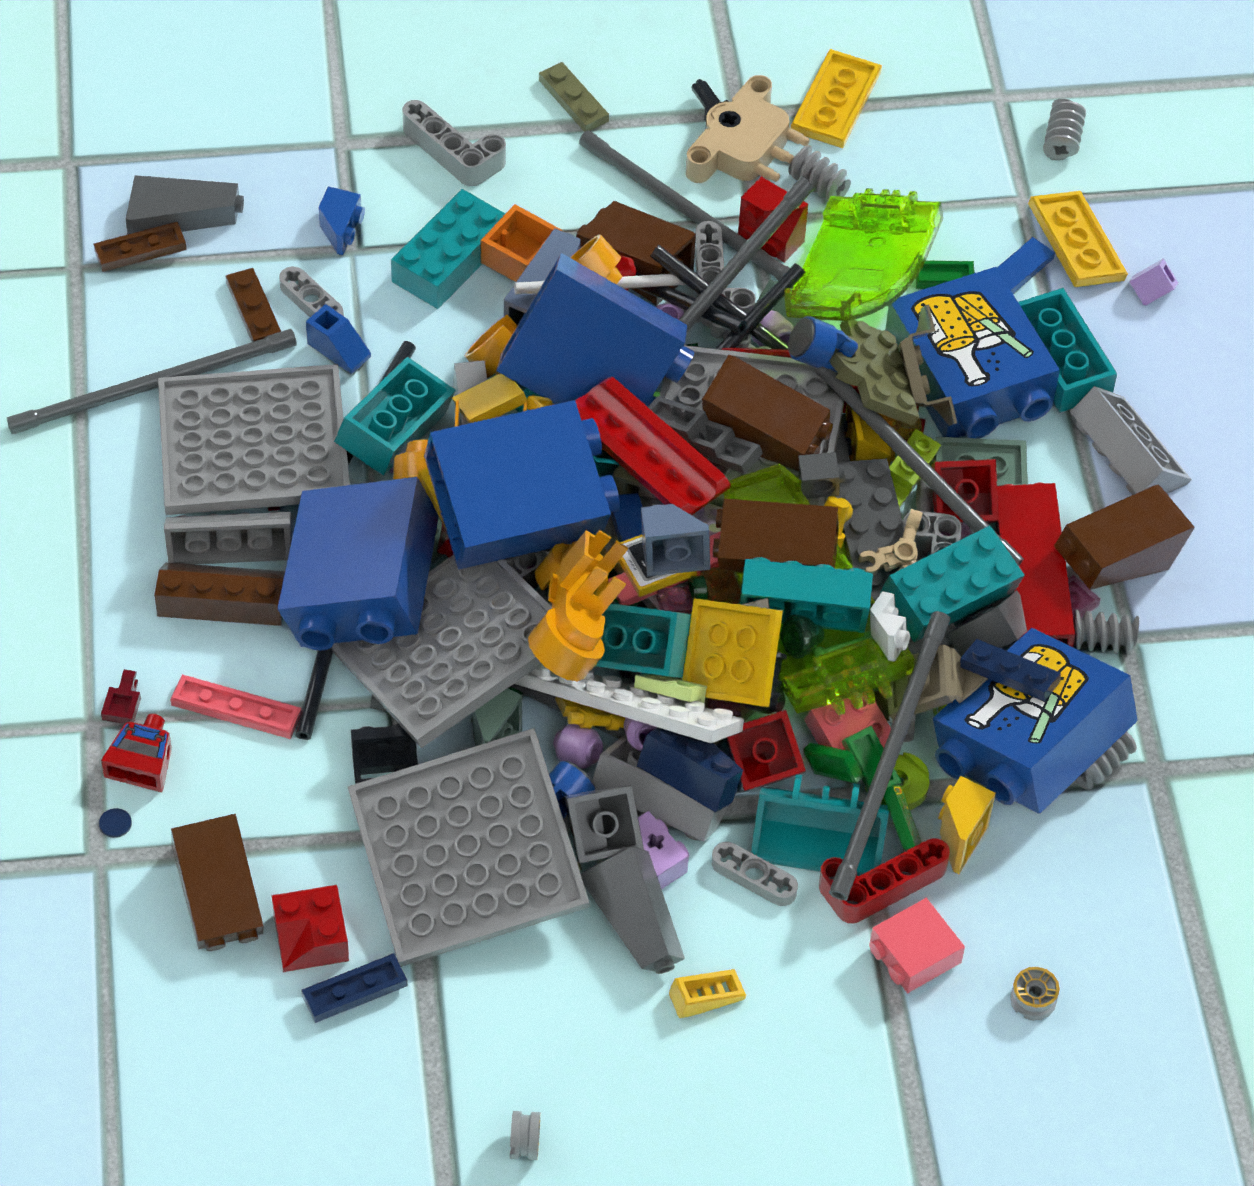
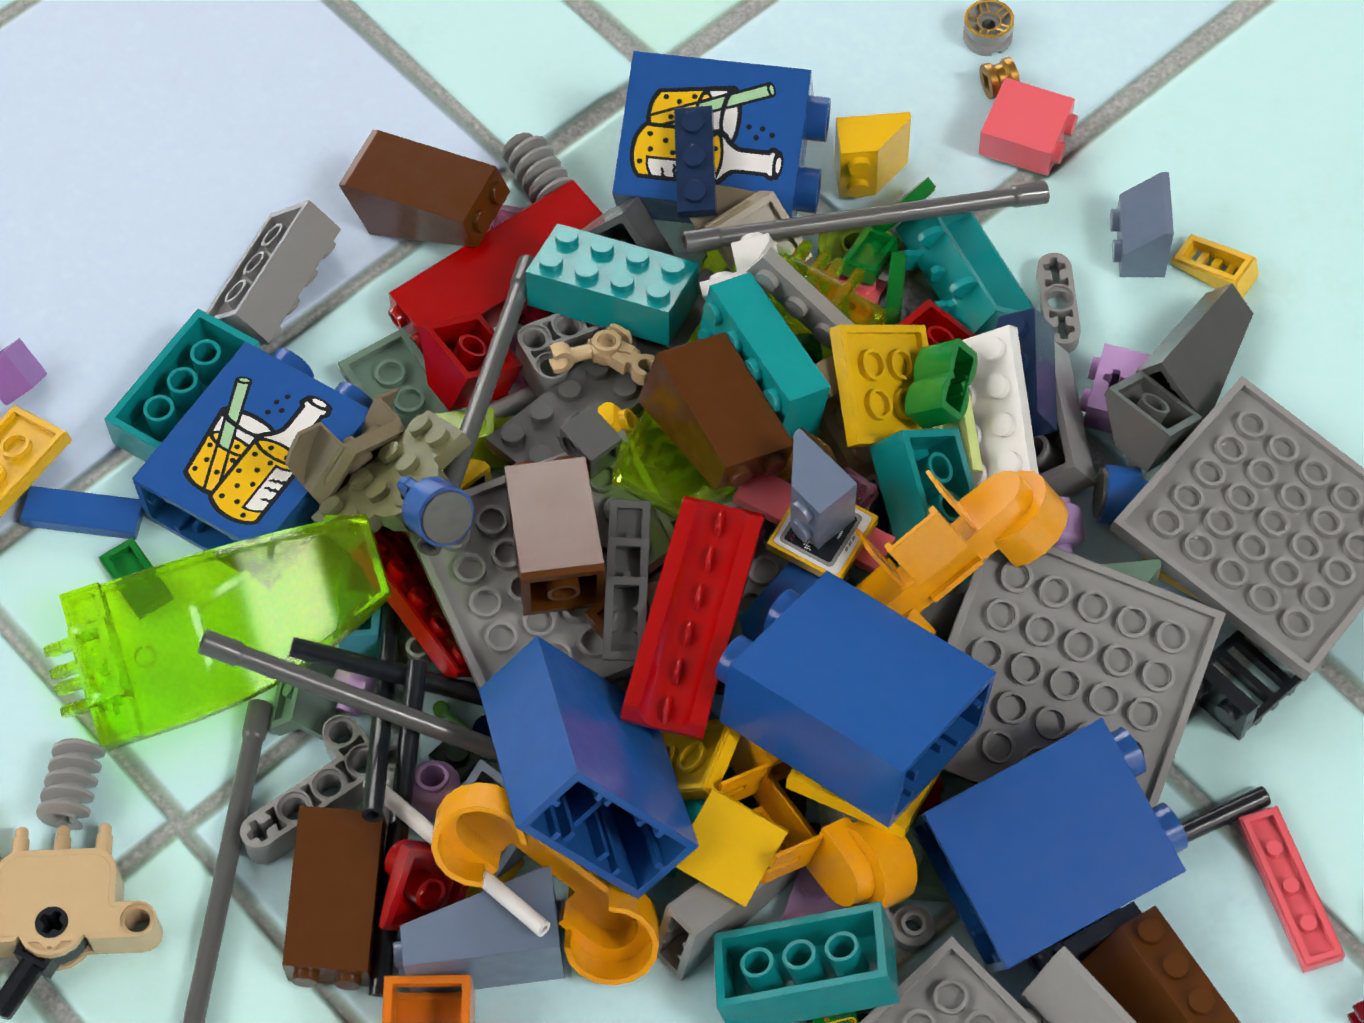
camera: 120 degrees left, 5 degrees up
red slope [738,176,809,263] -> none
red beam [819,838,950,924] -> none
none -> light grey plate [746,247,855,351]
none -> green brick [905,338,978,429]
none -> pearl gold wheel [980,57,1020,100]
none -> sand blue slope [1110,172,1174,277]

